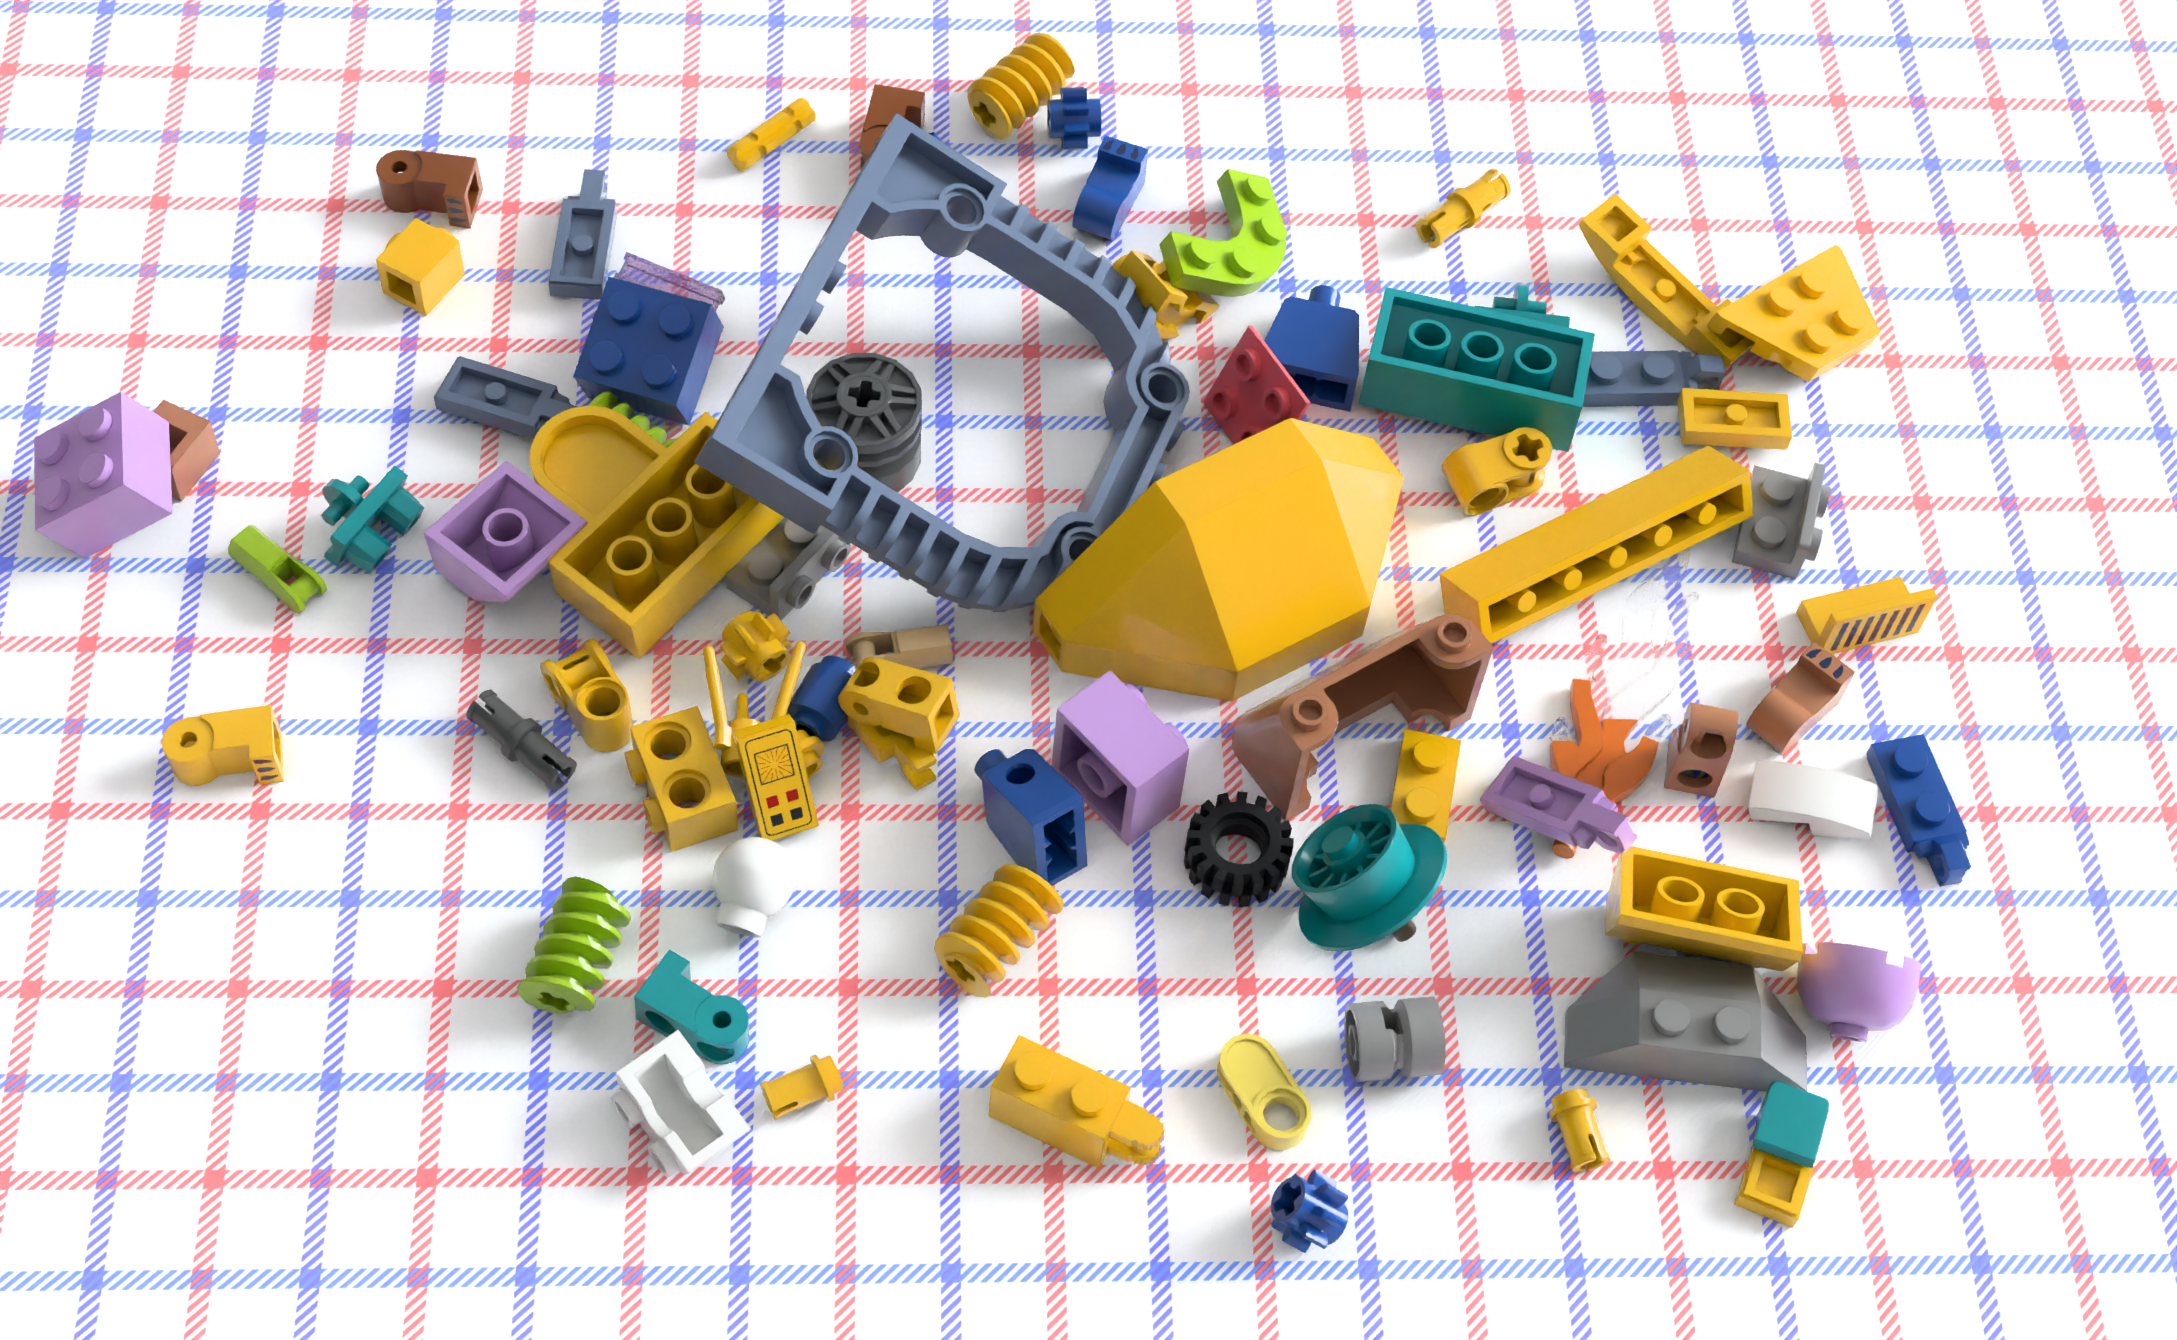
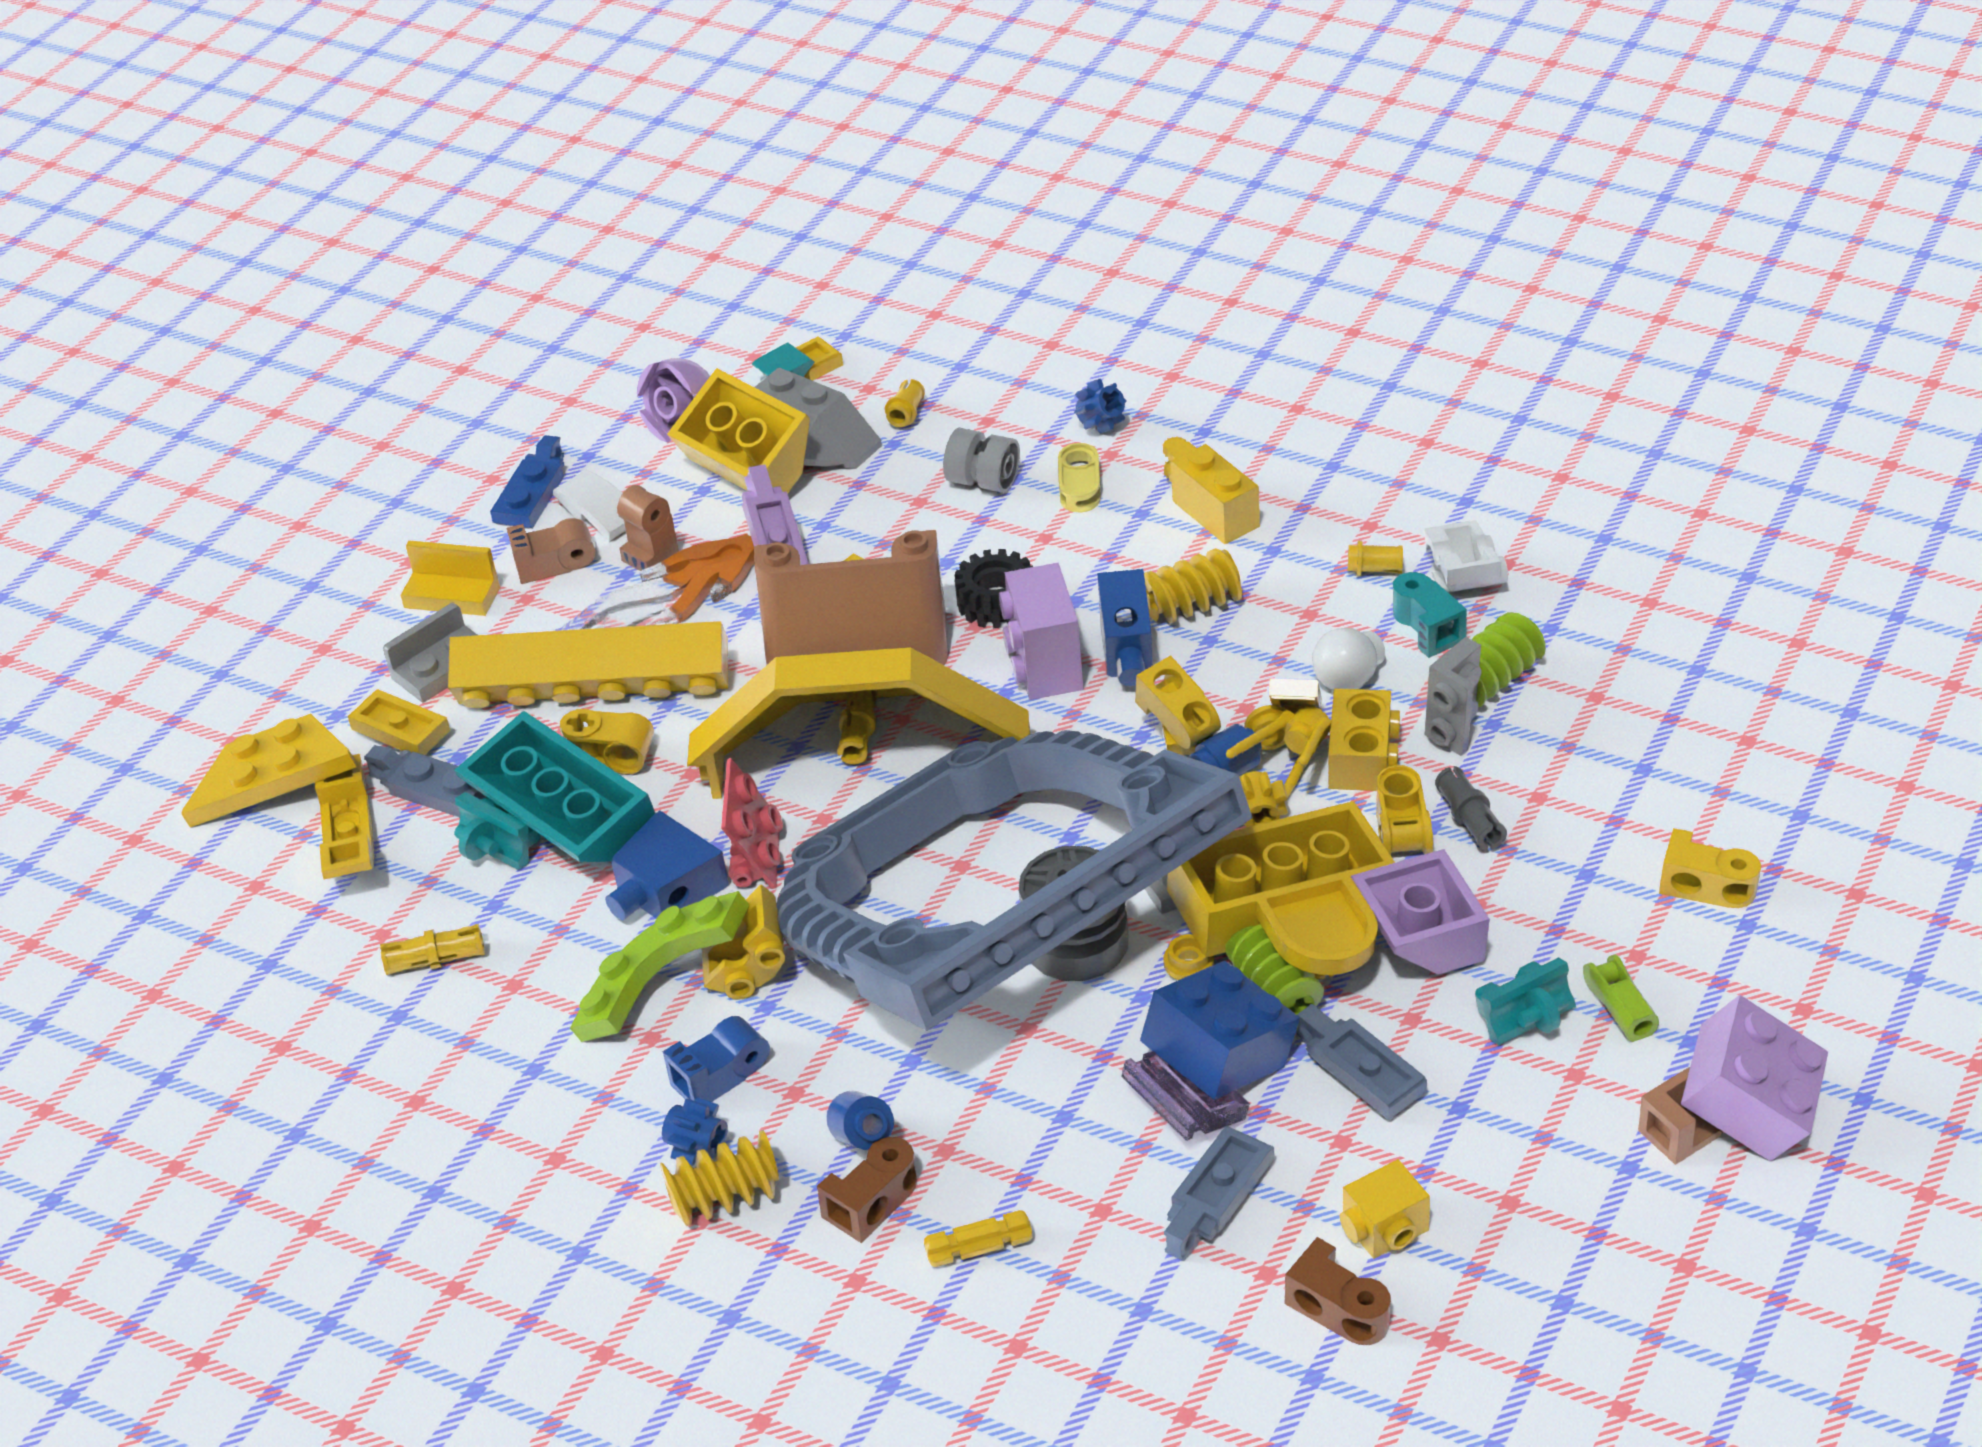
camera: 140 degrees left, 15 degrees down
teal piece [1292,804,1447,951] -> none
none -> light grey bracket [1424,637,1481,756]

